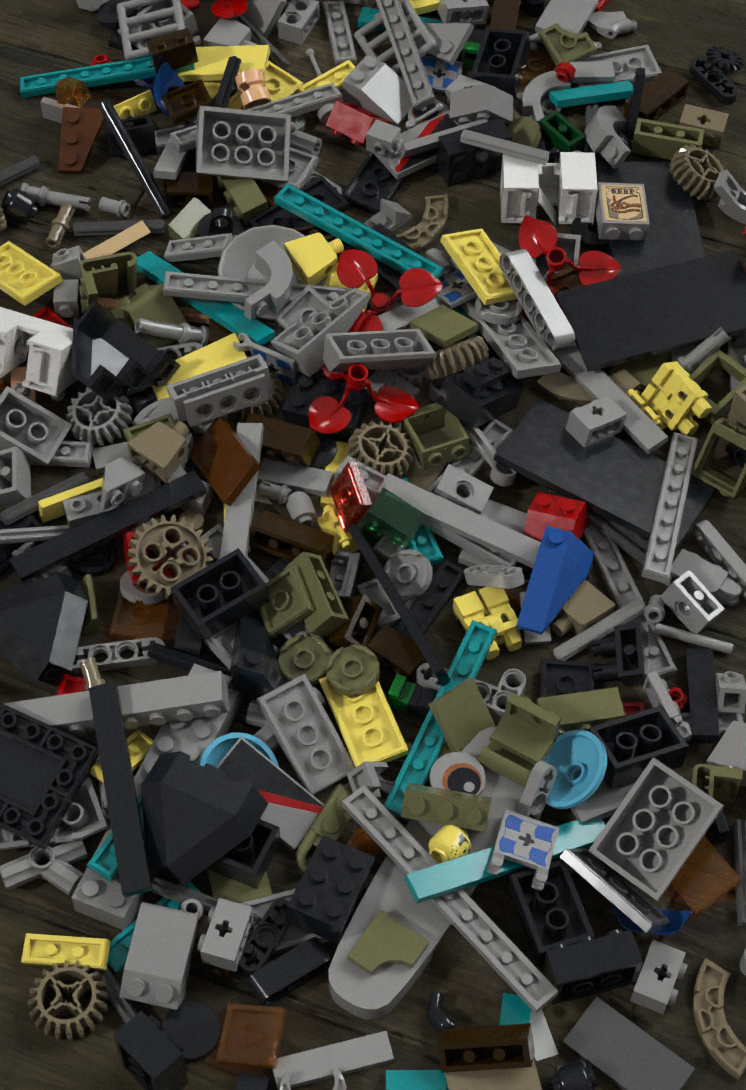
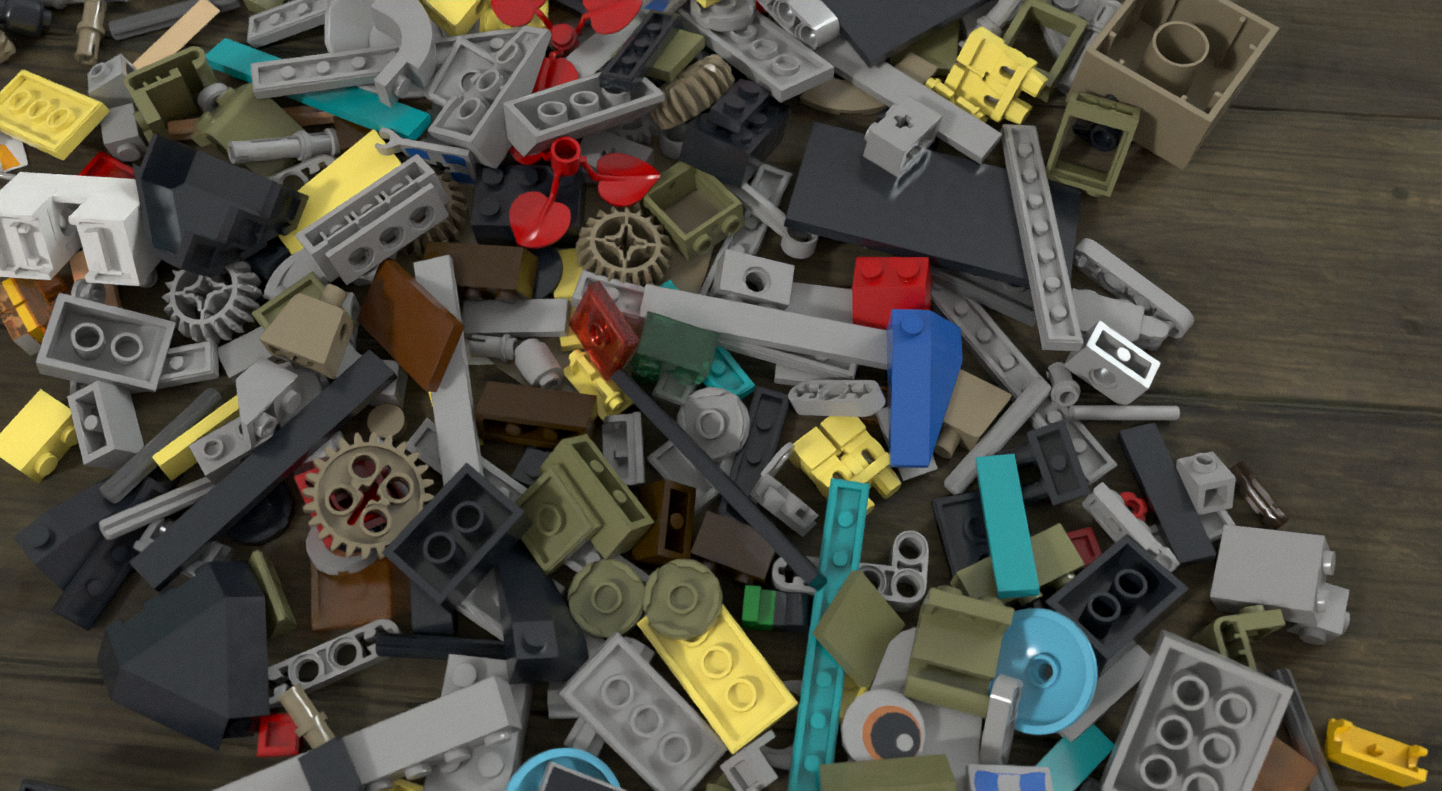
camera: 15 degrees left, 10 degrees up
none -> light grey tile [197,83,227,114]
none -> black tile [599,10,682,93]
none -> light grey piece [750,442,819,537]
none -> teal tile [975,454,1040,599]

